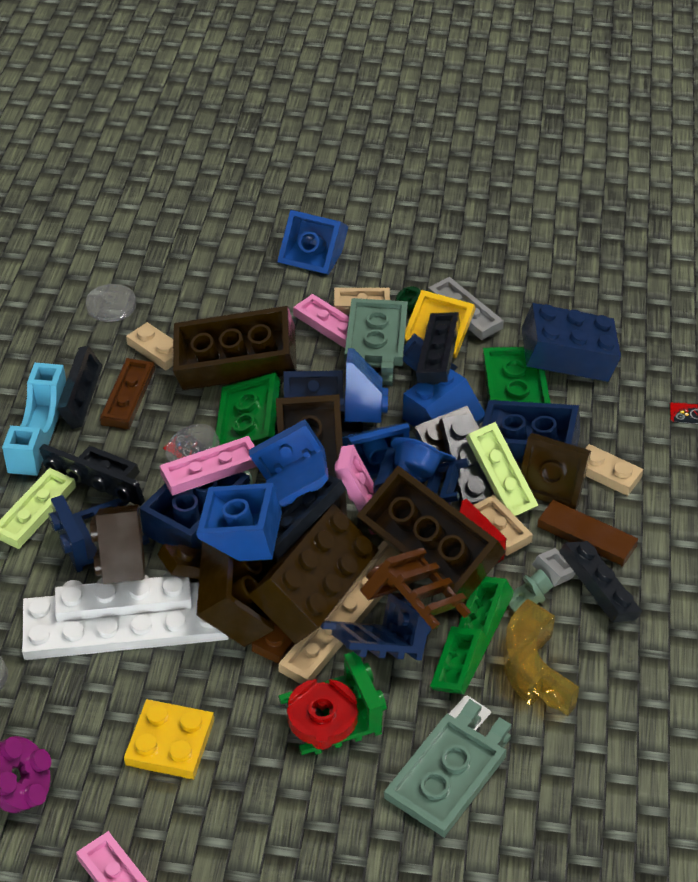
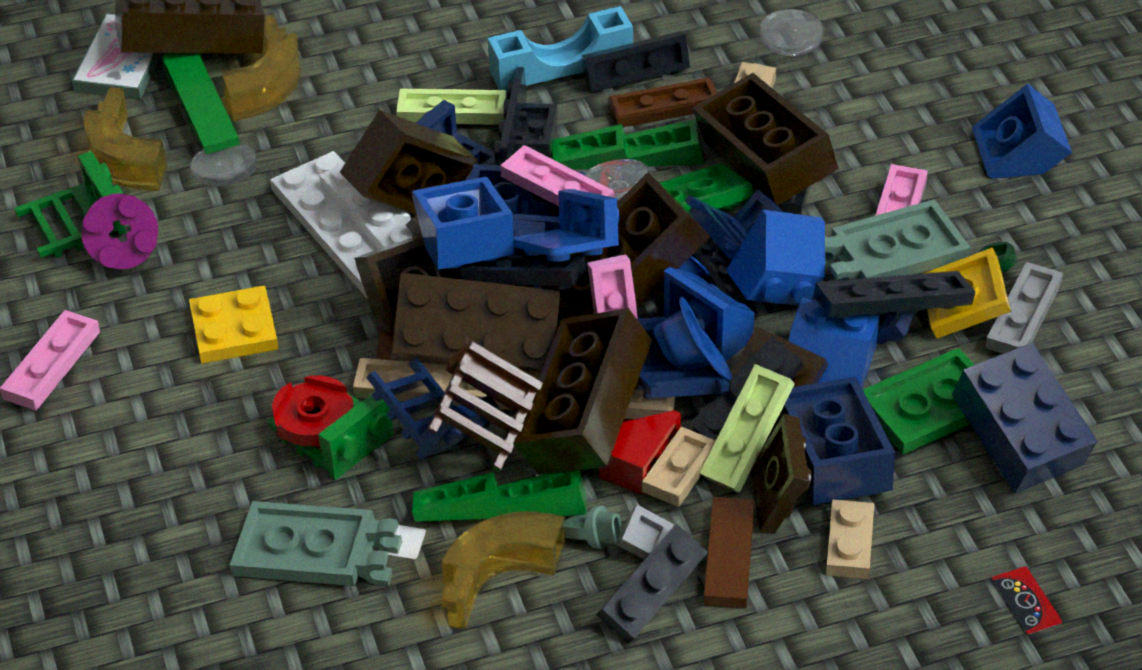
camera: 65 degrees right, 0 degrees up
tan plate [334,288,390,315] -> none
none -> green slope [552,119,705,170]

